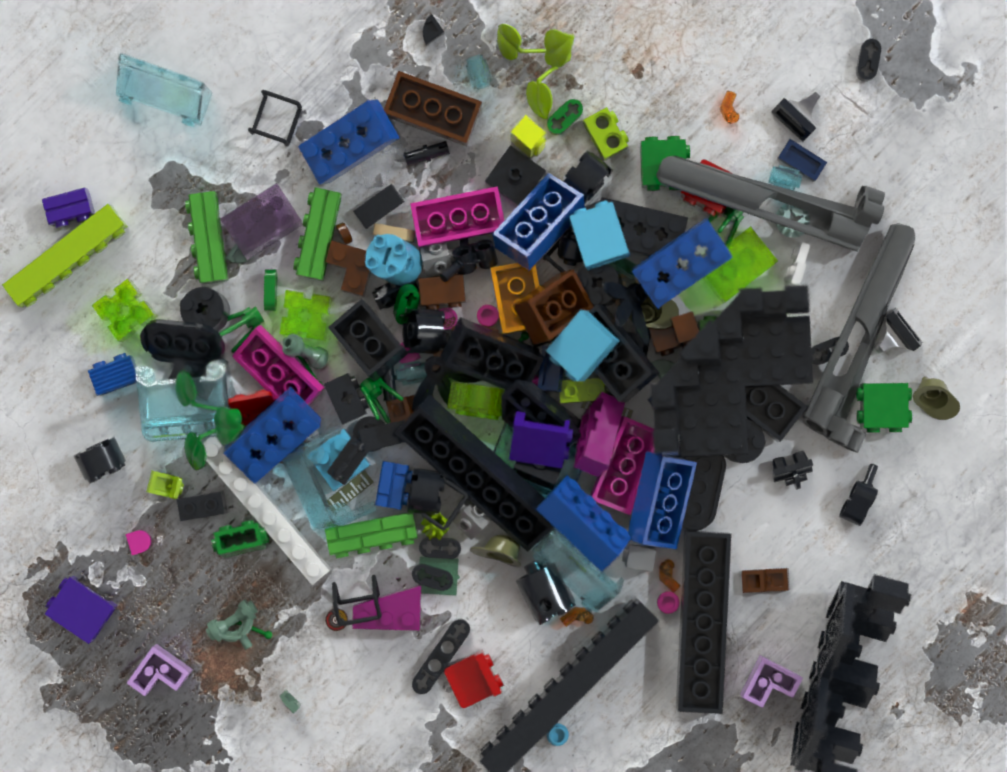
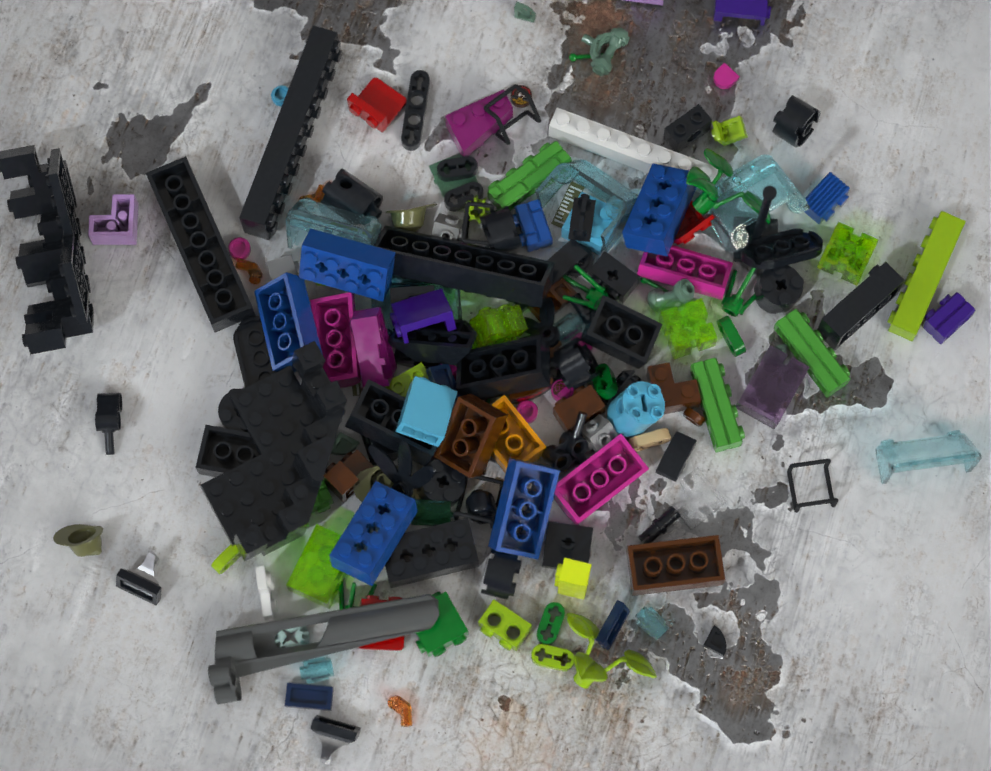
camera: 155 degrees right, 15 degrees down
green brick [211,520,270,558] -> none
blue brick [298,99,400,185] -> none
medium azure brick [569,201,630,270] -> none
reddish brown slope [742,568,790,593] -> none
black hips [772,451,813,490] -> none
dark grey panel [802,223,915,453] -> none
black beam [811,337,849,365] -> none
green brick [856,383,912,433] -> none
none -> lime beam [211,544,241,574]
none -> lime beam [531,644,574,671]
none -> dark blue tile [595,600,630,650]
none -> black brick [817,262,905,351]

